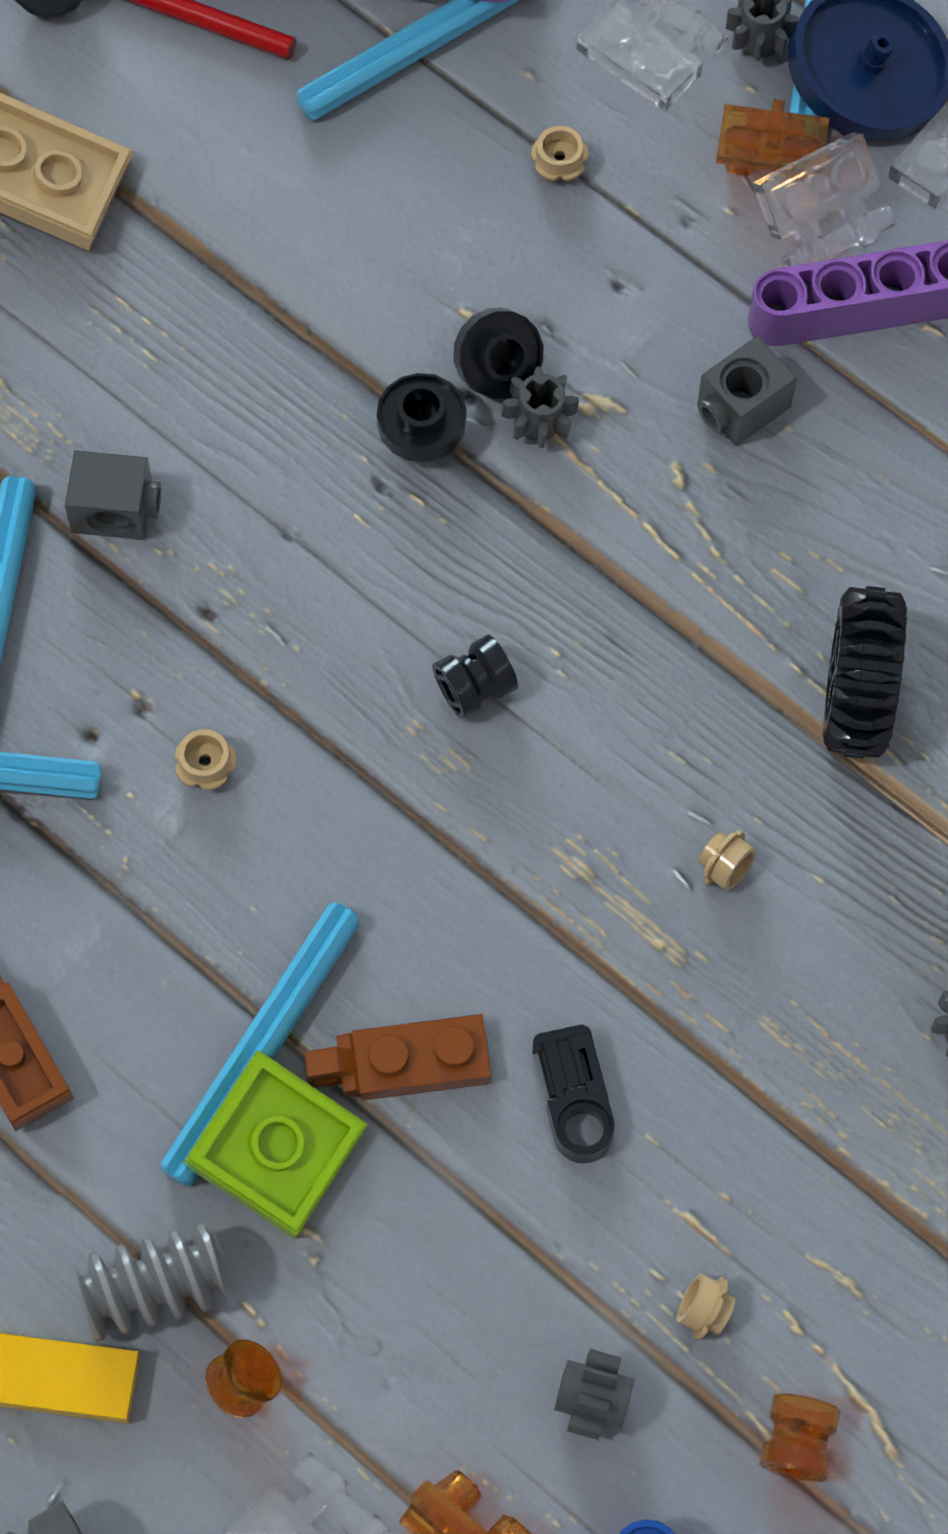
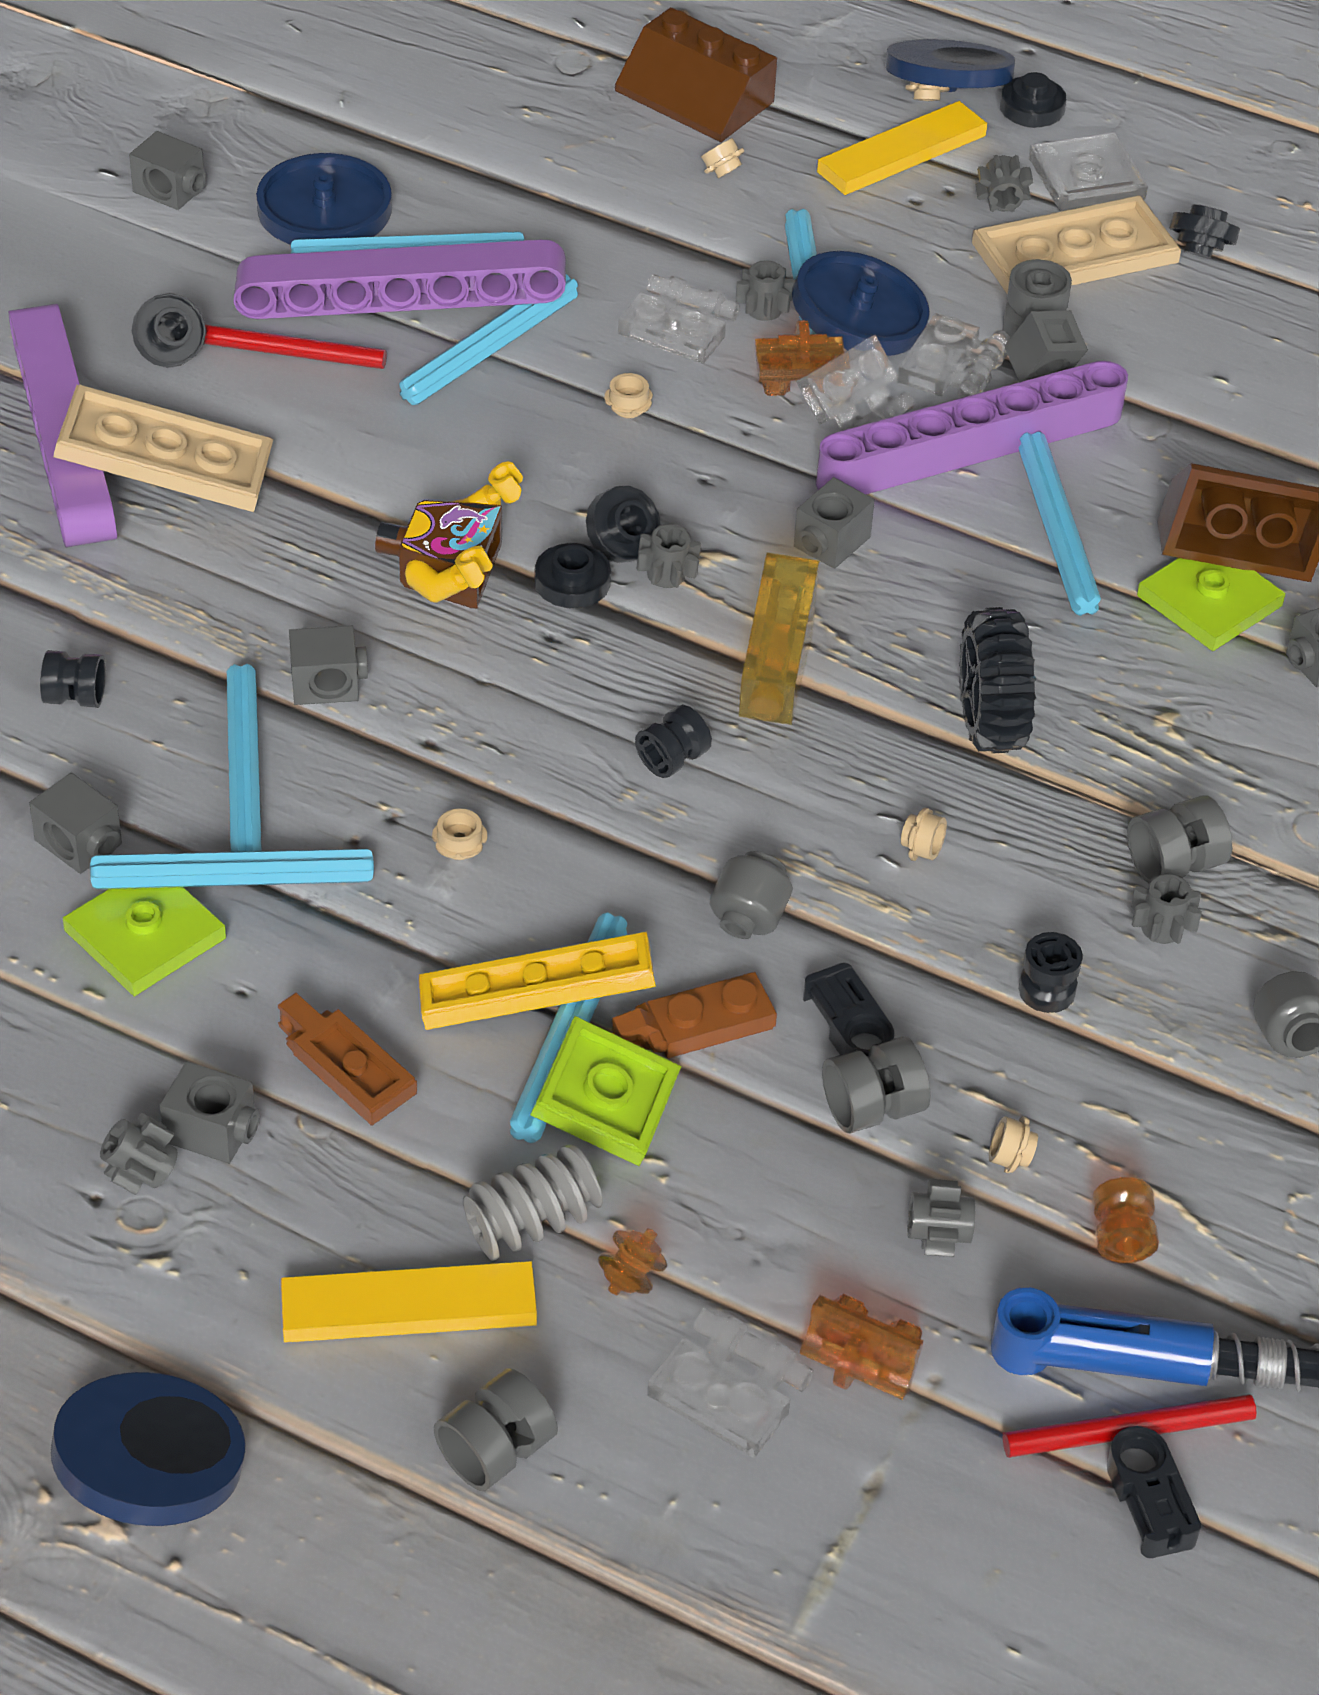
camera: 15 degrees left, 20 degrees down
none -> torso [375,461,523,609]
none -> yellow tile [419,932,656,1030]
none -> dark grey head [709,851,793,939]
none -> clear yellow slope [739,552,820,725]
none -> dark grey wheel [822,1036,931,1134]
none -> black wheel [1018,932,1083,1013]

